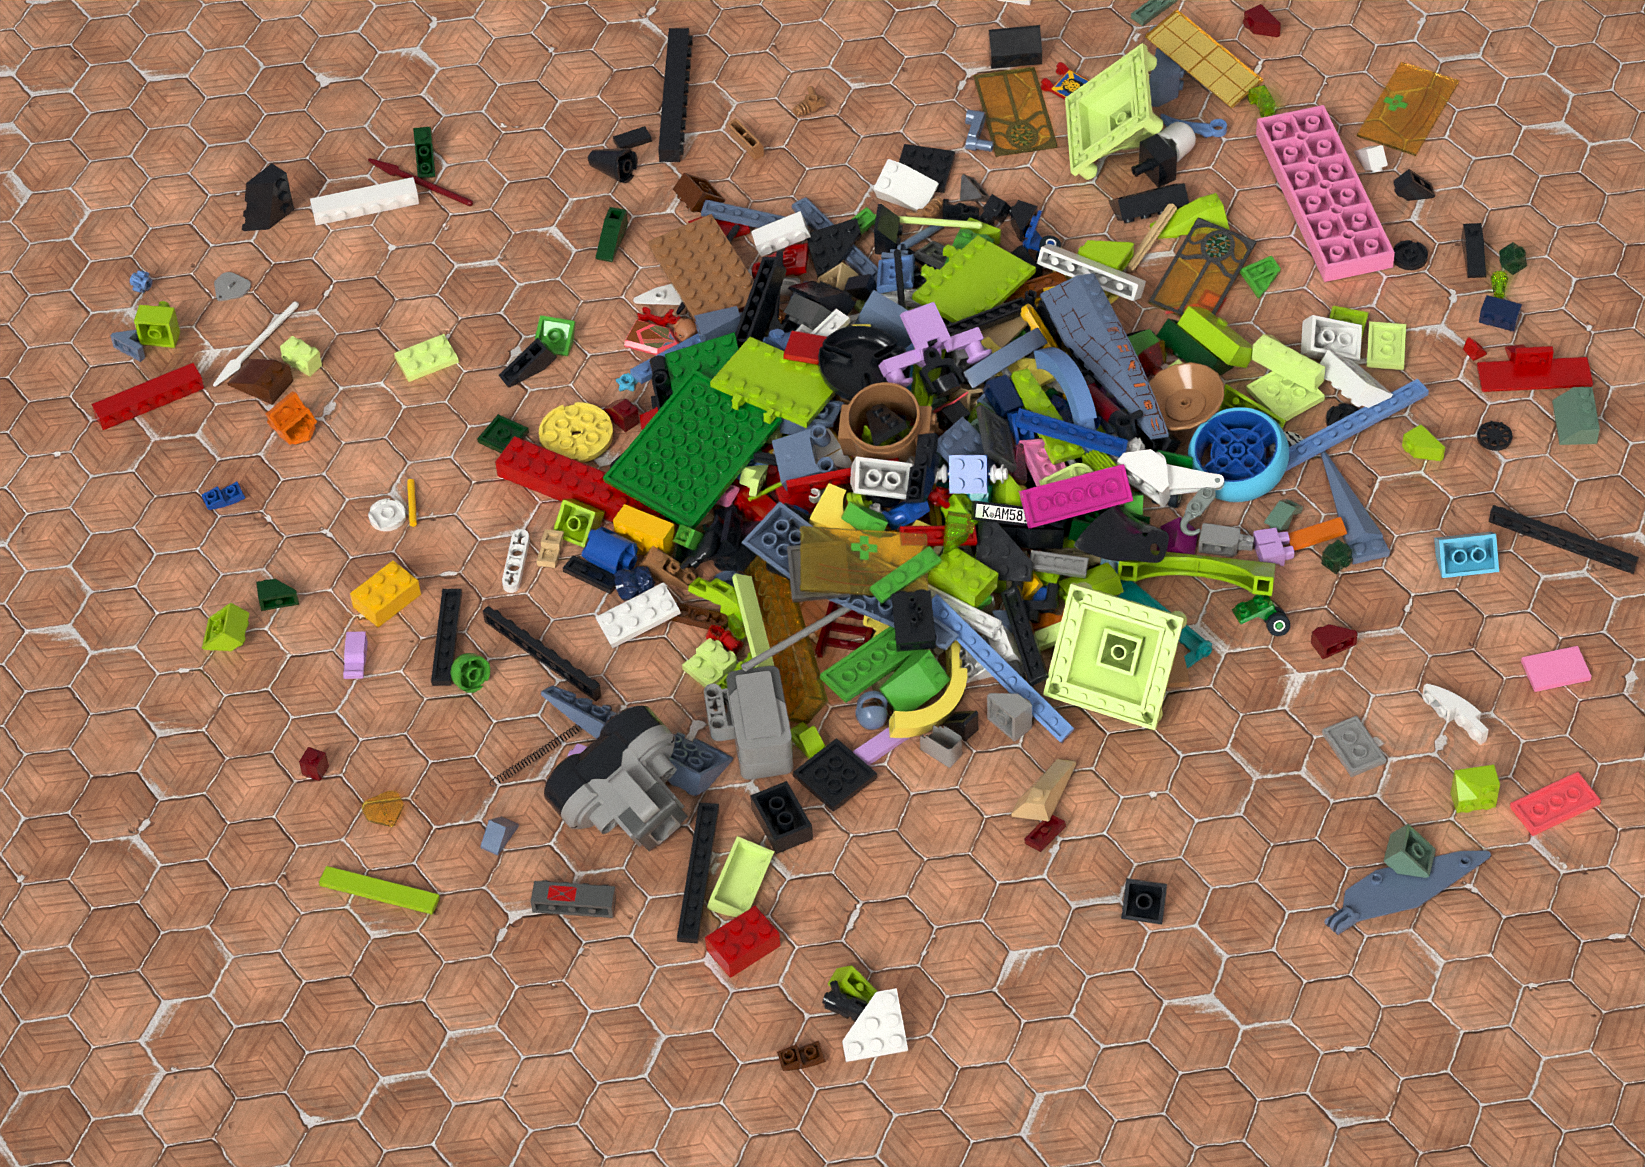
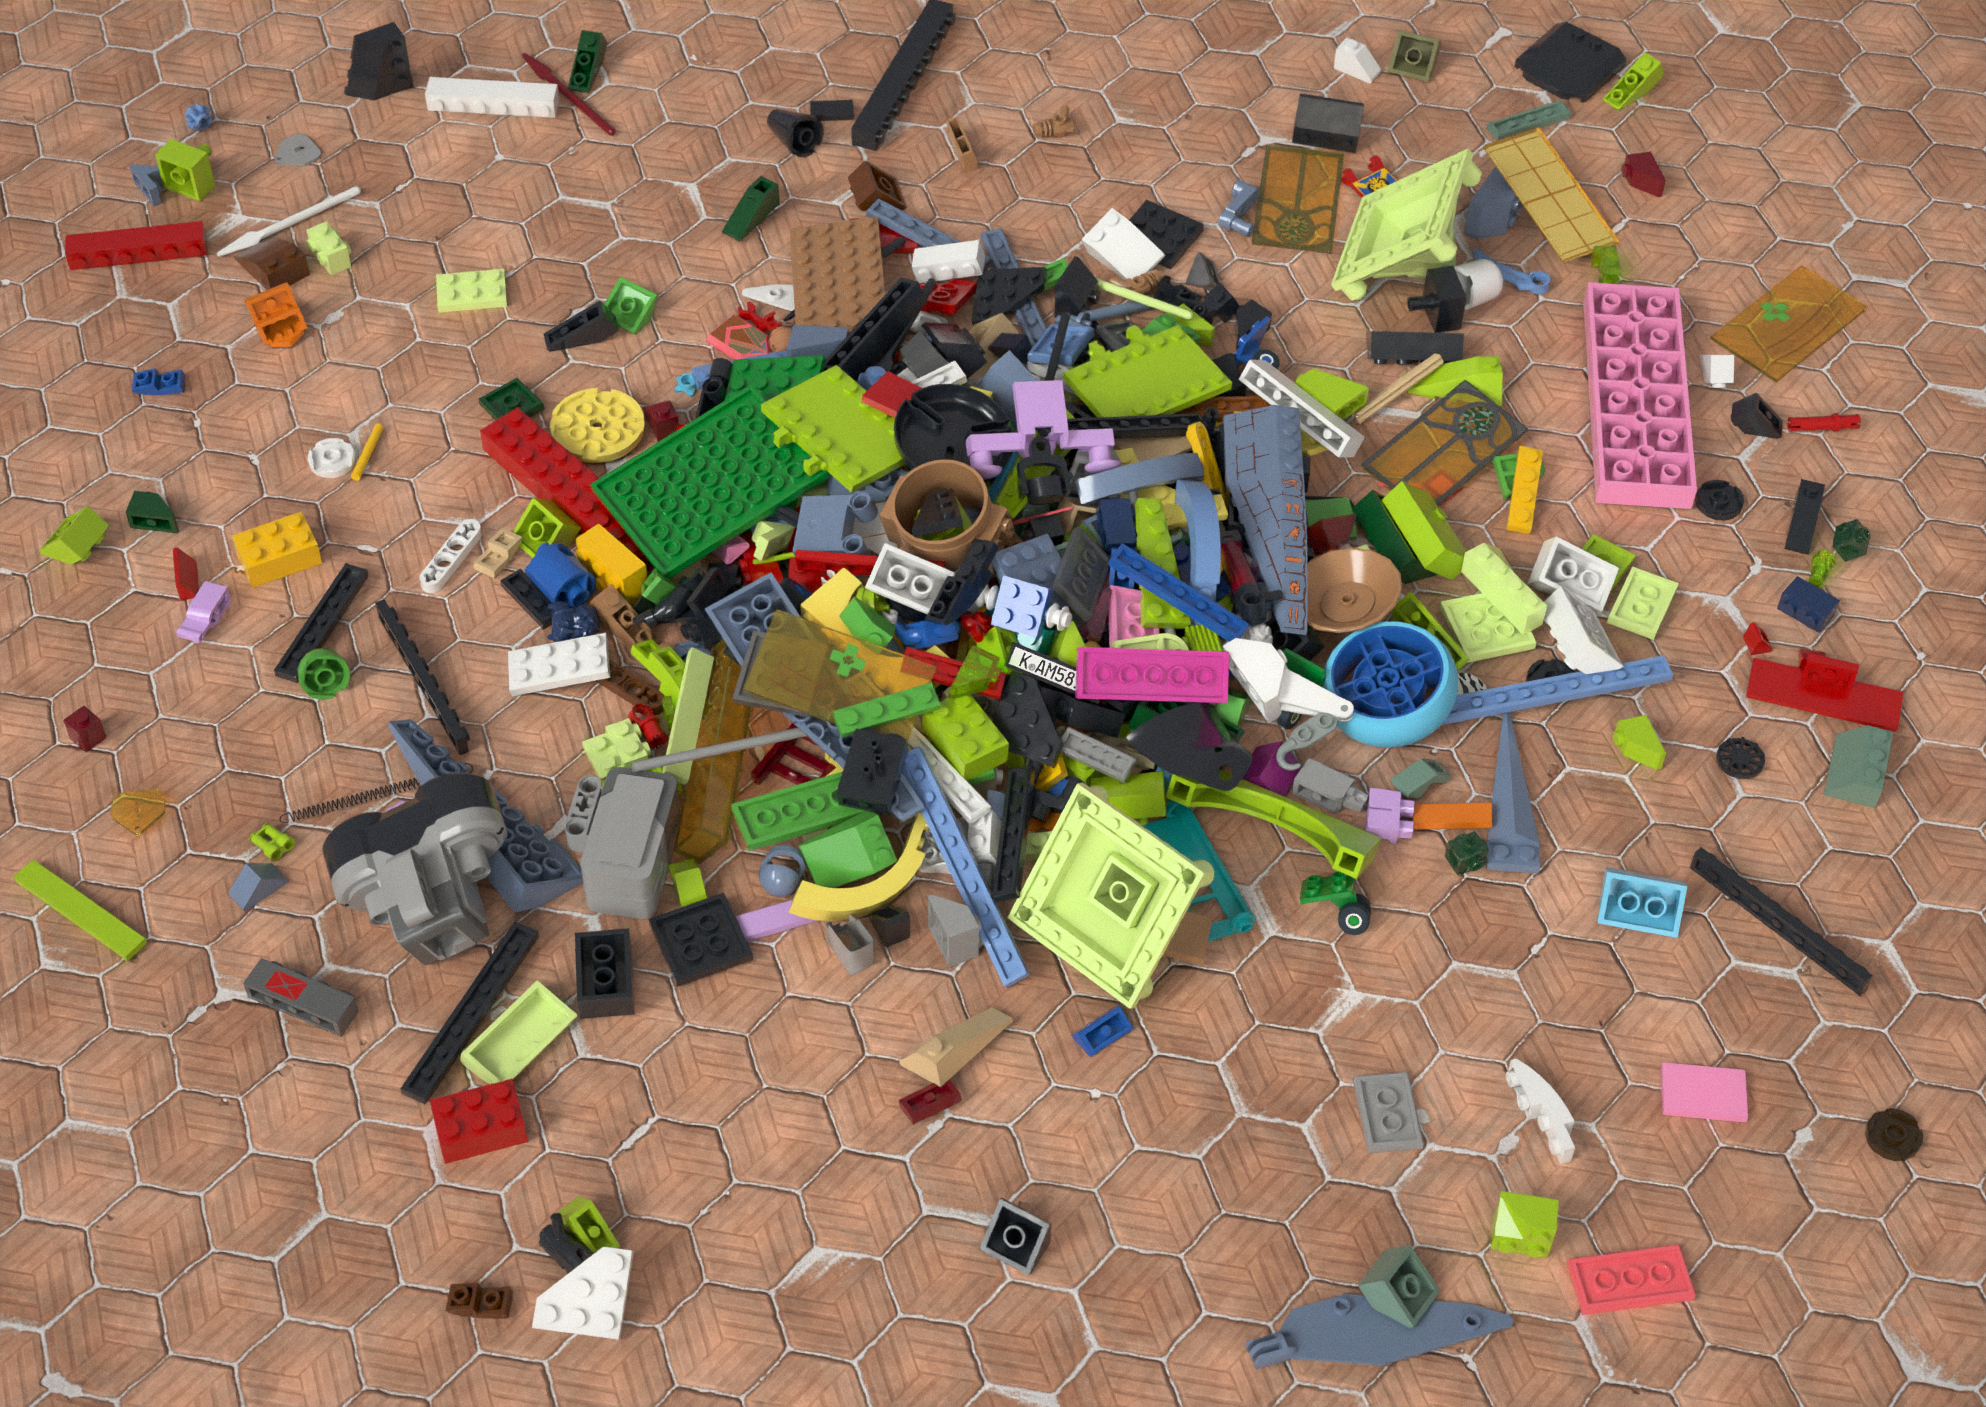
camera: 15 degrees right, 0 degrees up
dark red slope [1311,624,1358,659] -> none
none -> red slope [173,547,199,600]
none -> lime piece [249,823,295,861]
none -> blue slope [1071,1005,1134,1057]
none -> yellow plate [1506,446,1543,535]
none -> red pin [1787,413,1861,432]

